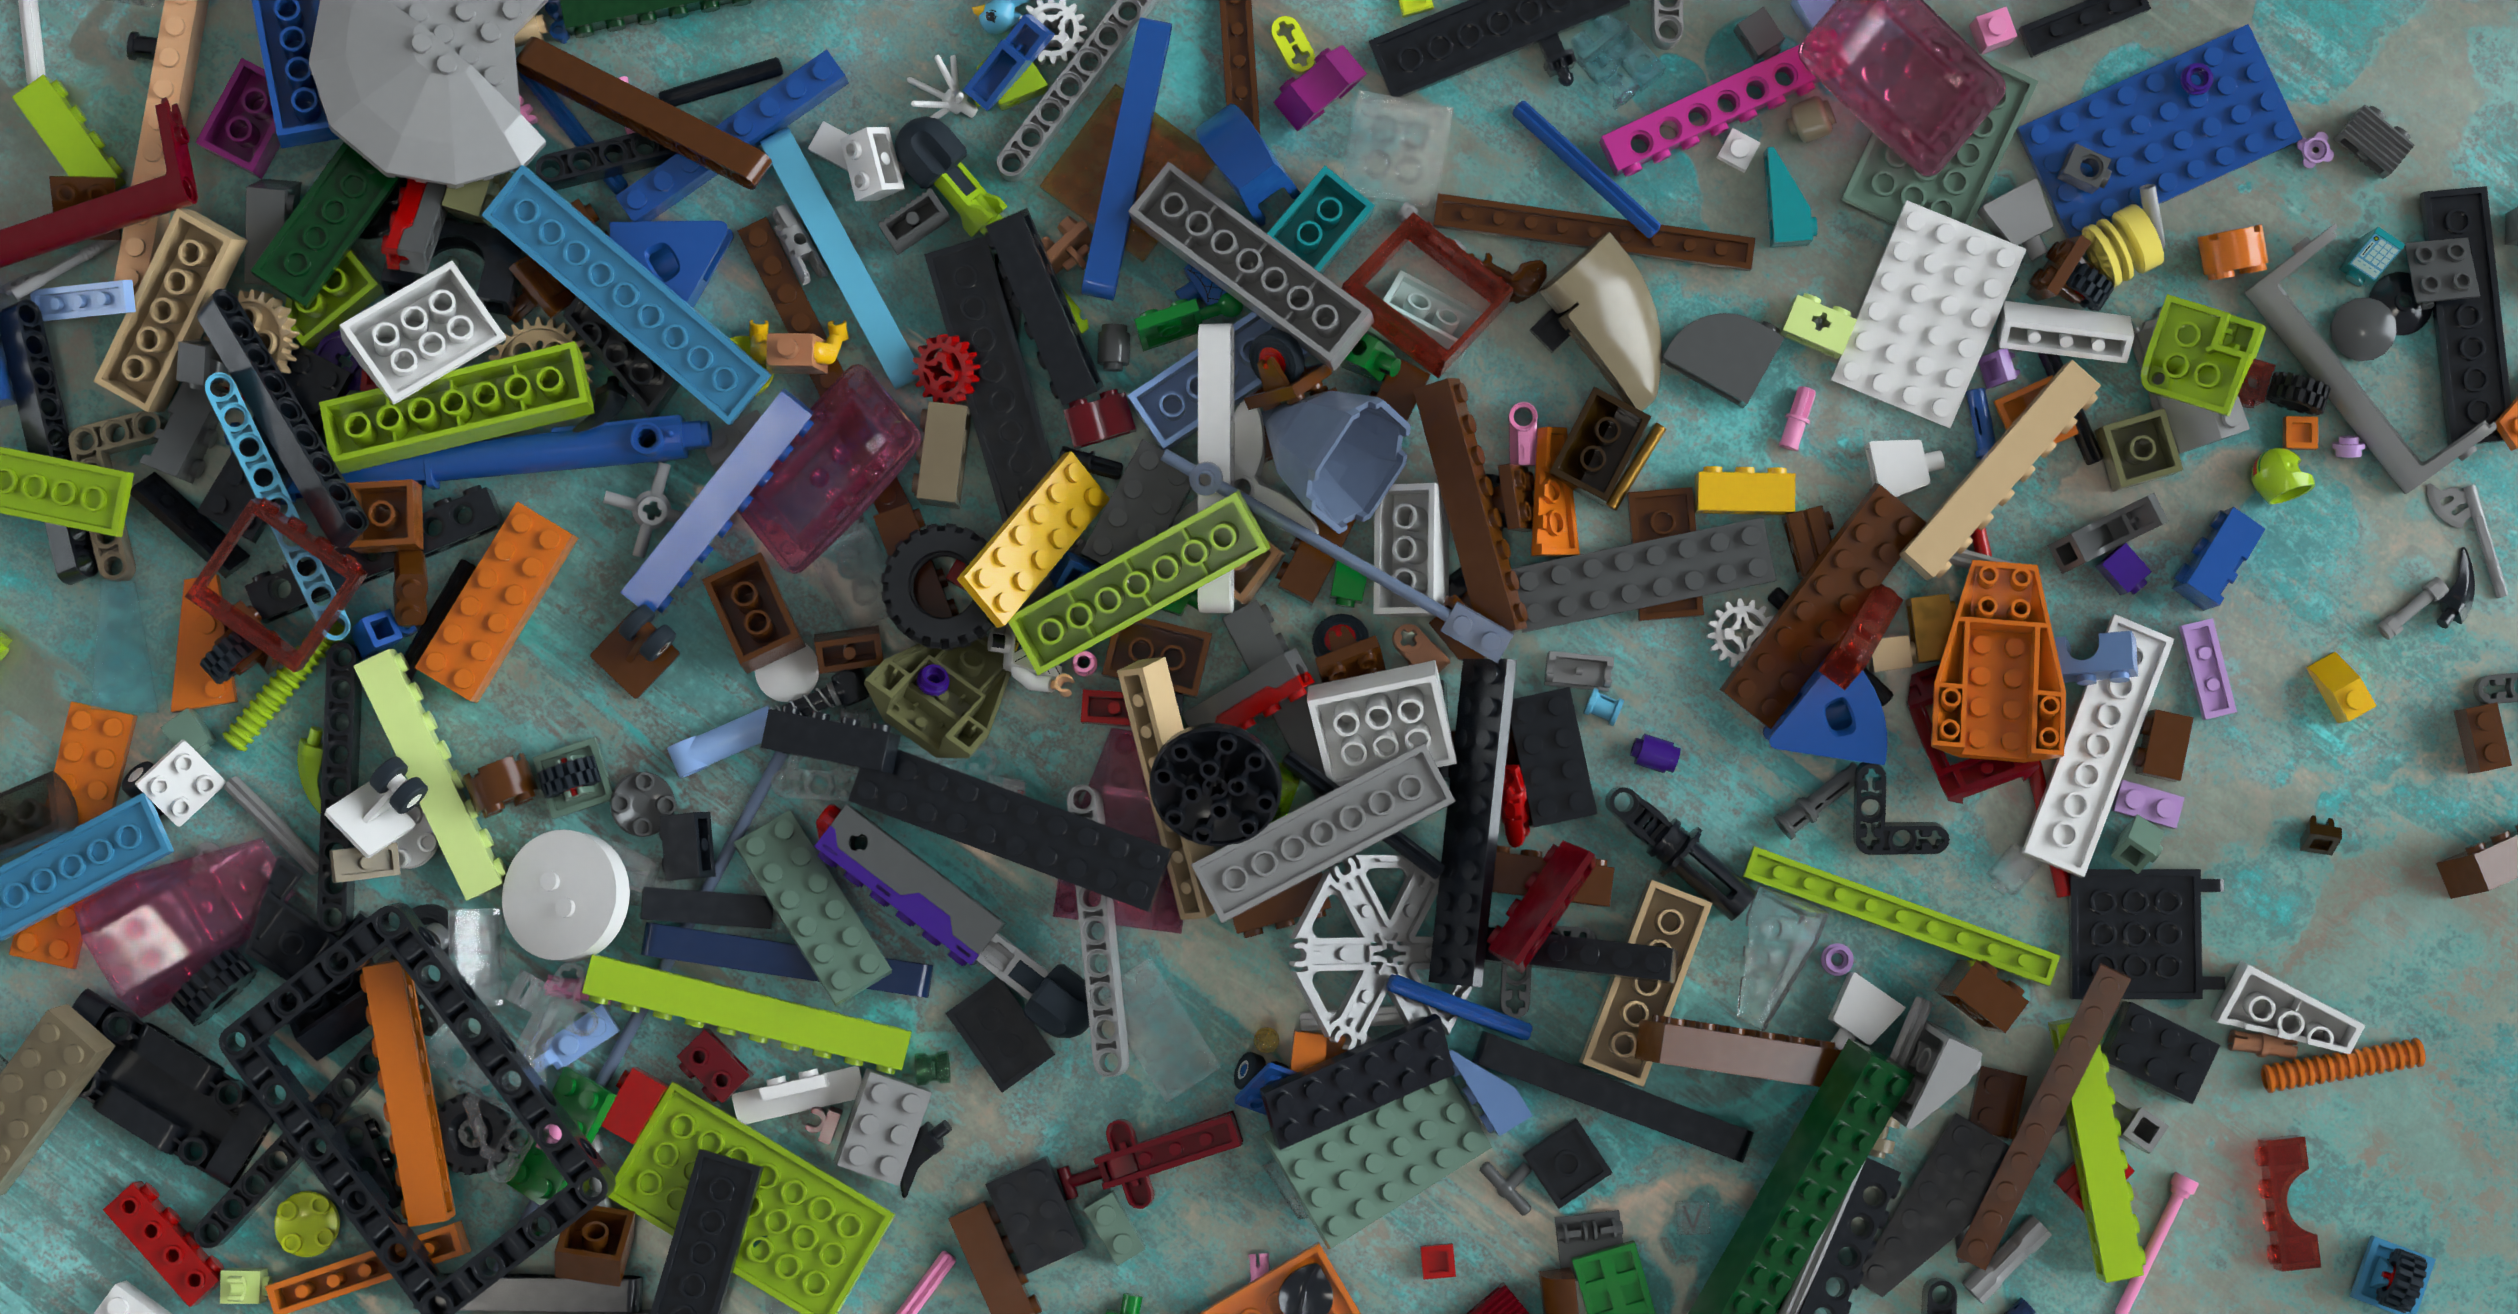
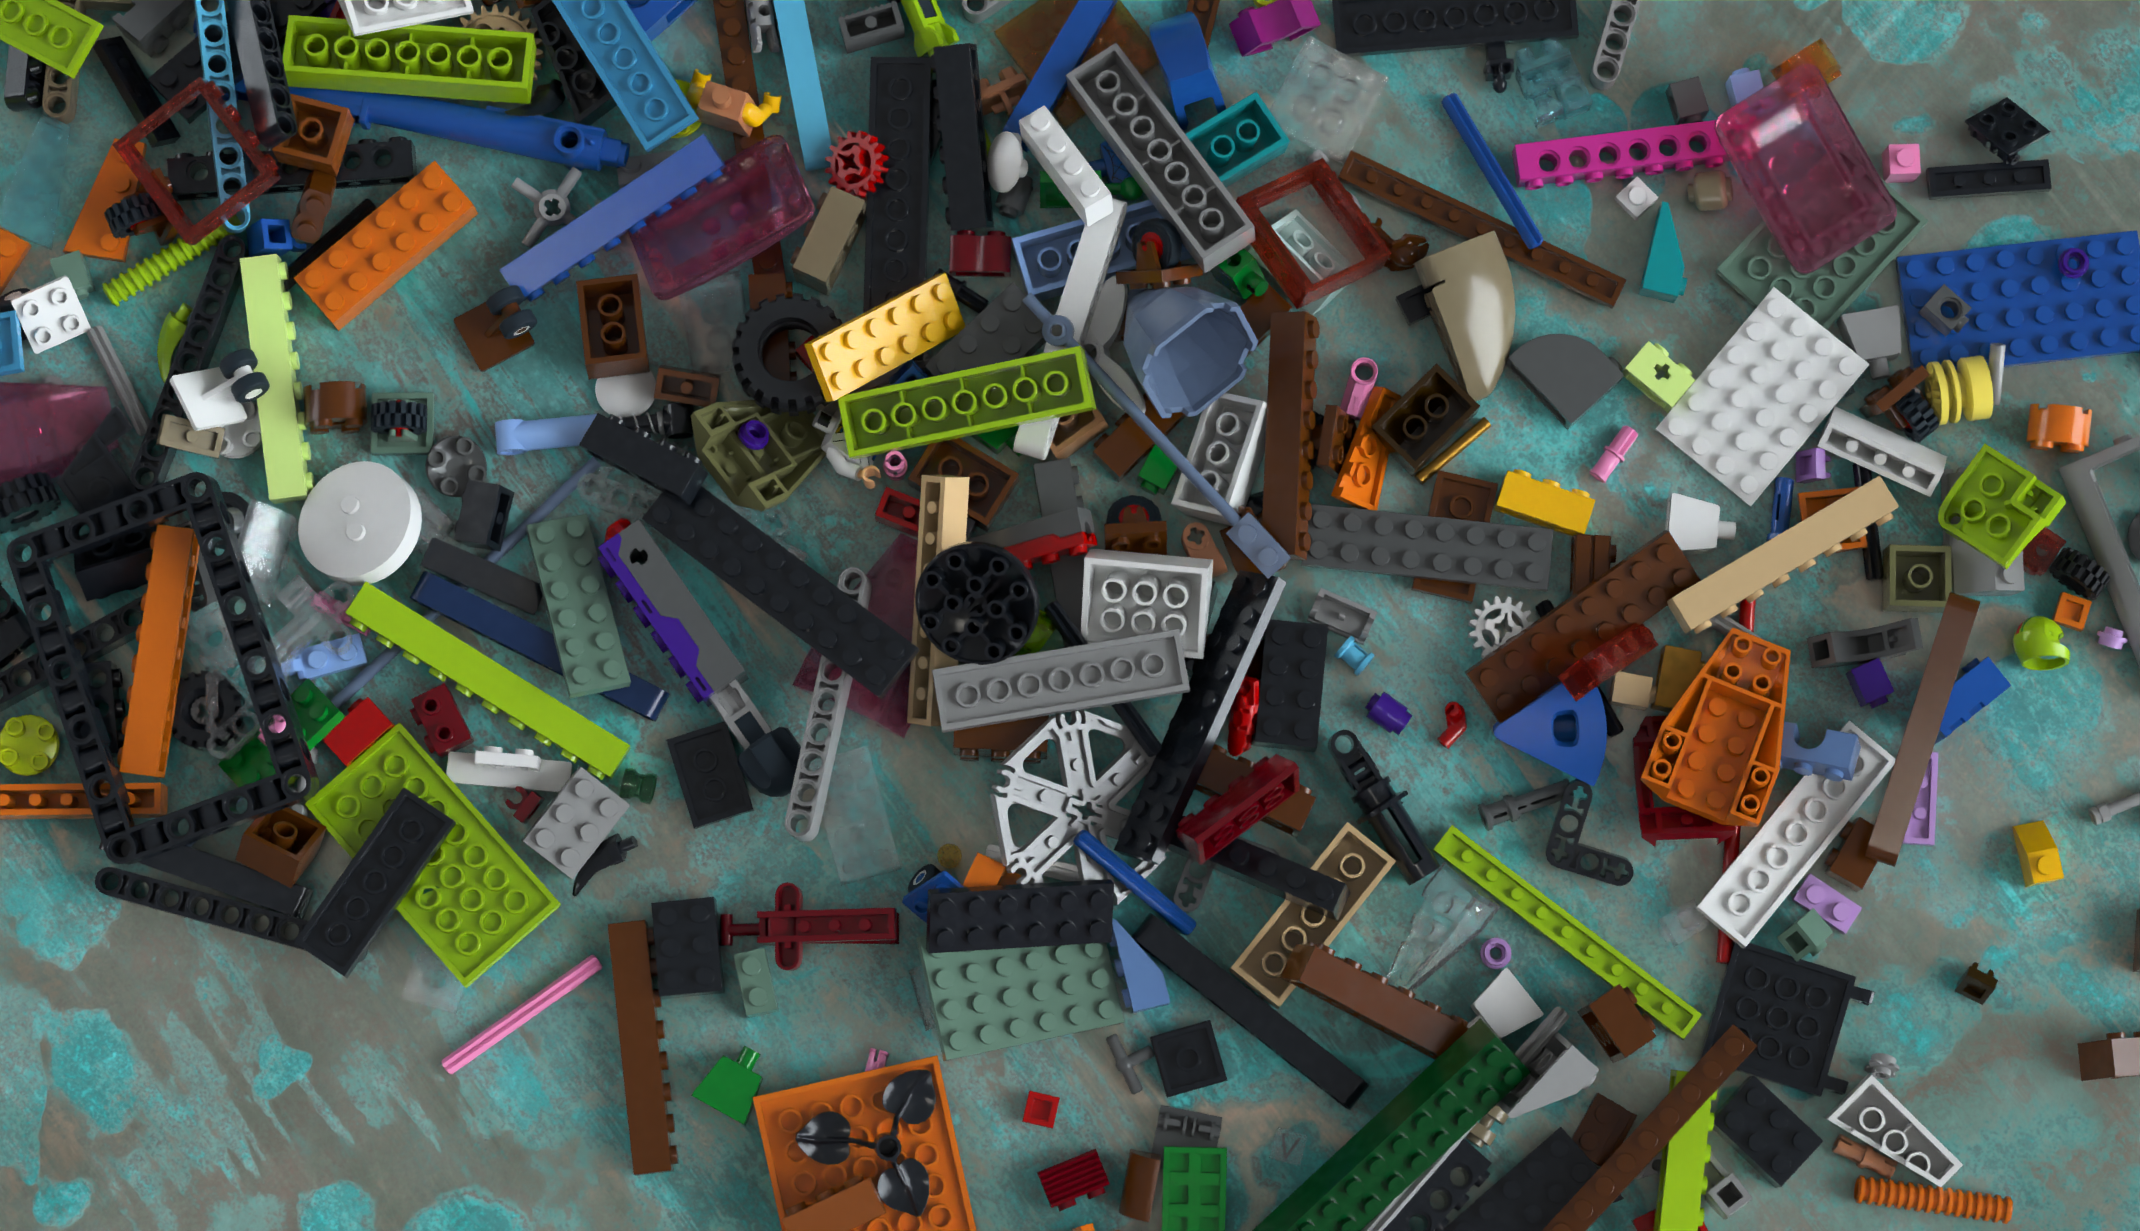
camera: 20 degrees right, 5 degrees down
none -> white dish [987,131,1028,193]
none -> white brick [1019,105,1113,227]
none -> red arm [1437,701,1467,749]
none -> reddish brown beam [1865,592,1981,867]
none -> light grey plate [1865,1053,1900,1080]

